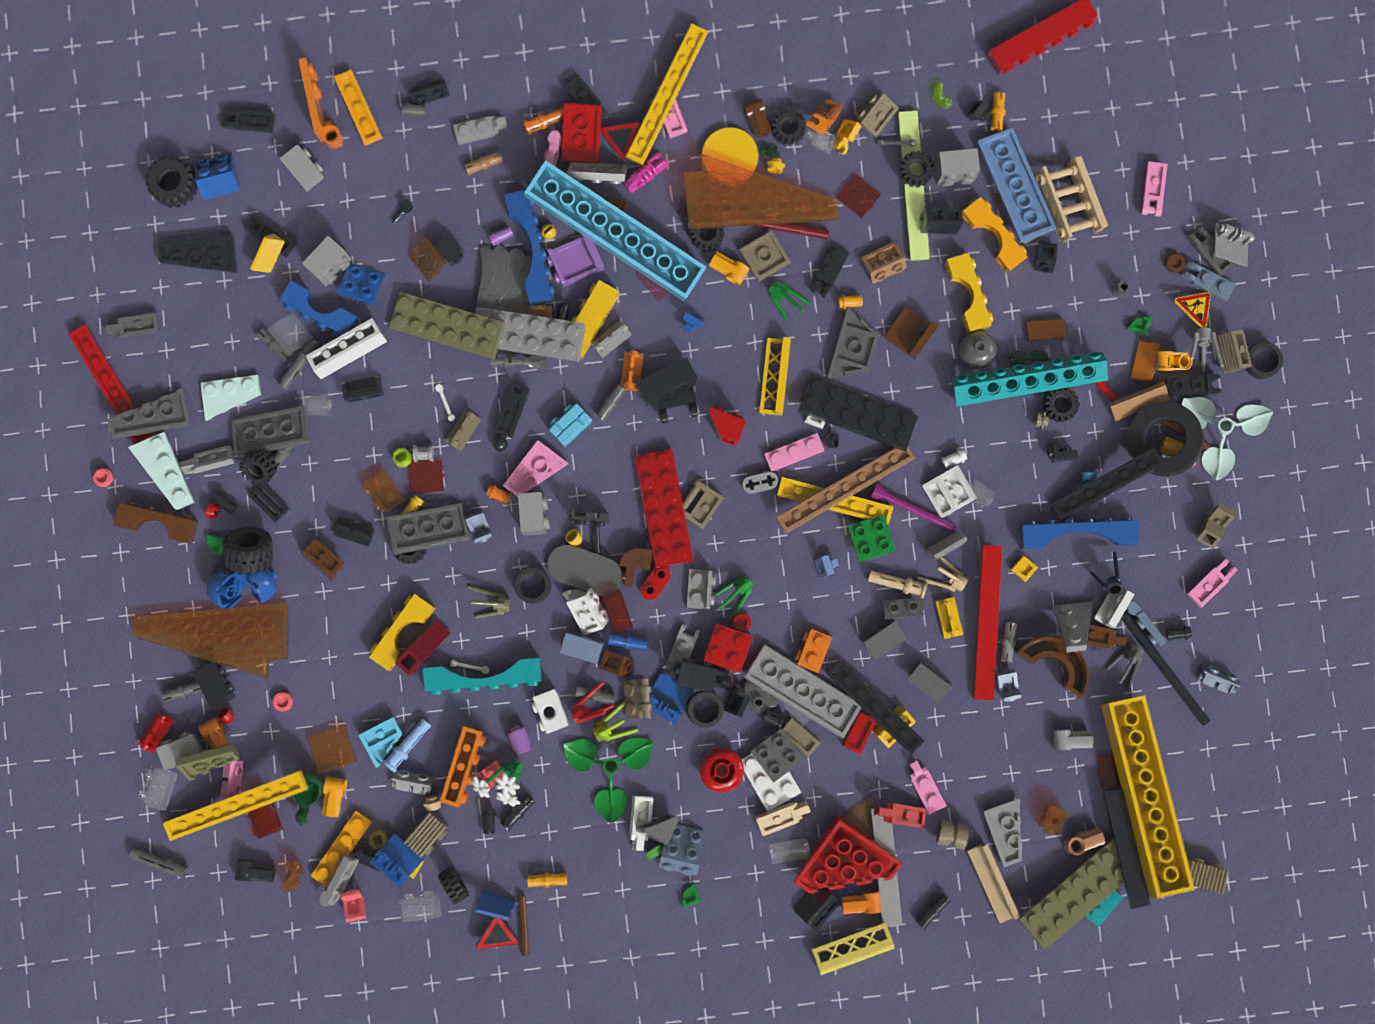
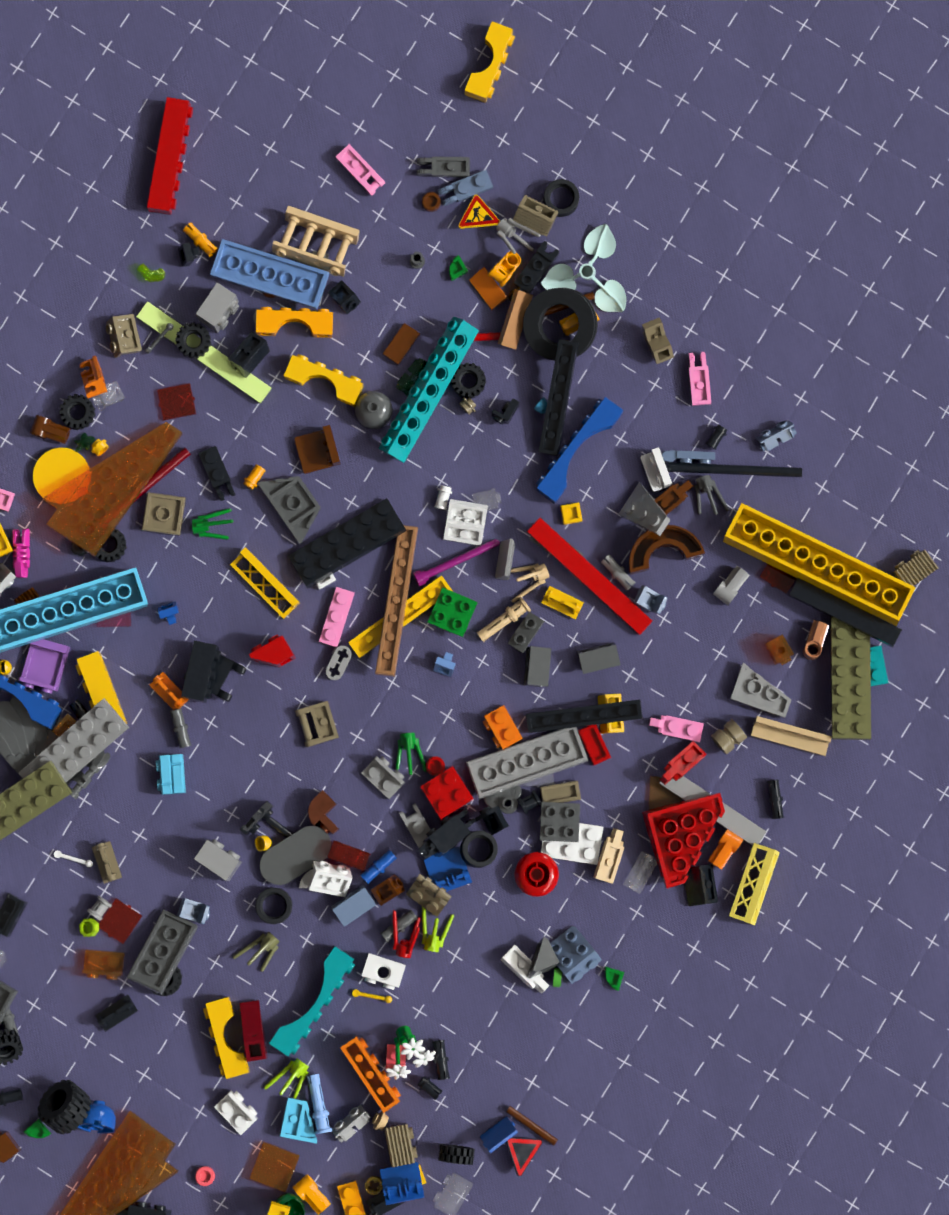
camera: 50 degrees left, 0 degrees up
red hinge [204,502,221,519] -> none
blue cylinder [206,570,245,609] -> none
black tile [248,484,290,523] -> none
reddish brown hinge [302,538,344,581] -> none
yellow pin [401,495,424,514] -> none
white hinge [450,660,489,674] -> none
orange pin [486,485,512,505] -> none
black plate [493,383,530,452] -> none
bright pink wing [503,441,568,497] -> none
medium lavender brick [507,725,532,755] -> none
light orange pin [527,872,567,888] -> none
green plant [564,738,653,823] -> none
light grey hinge [591,320,632,358] -> none
red plate [635,449,694,569] -> none
red plate [641,567,671,600] -> none
light orange piece [709,252,750,286] -> none
black hinge [824,433,839,448] -> none
yellow plate [833,119,861,154] -> none
medium nougat bracket [861,241,906,284] -> none
black plant [1090,551,1123,596] -> none
light grey hinge [1214,223,1255,267] -> none
none -> white bracket [214,1090,258,1135]
none -> lime plant [264,1058,309,1099]
none -> yellow hinge [352,989,392,1003]
none -> yellow arch [465,21,515,103]

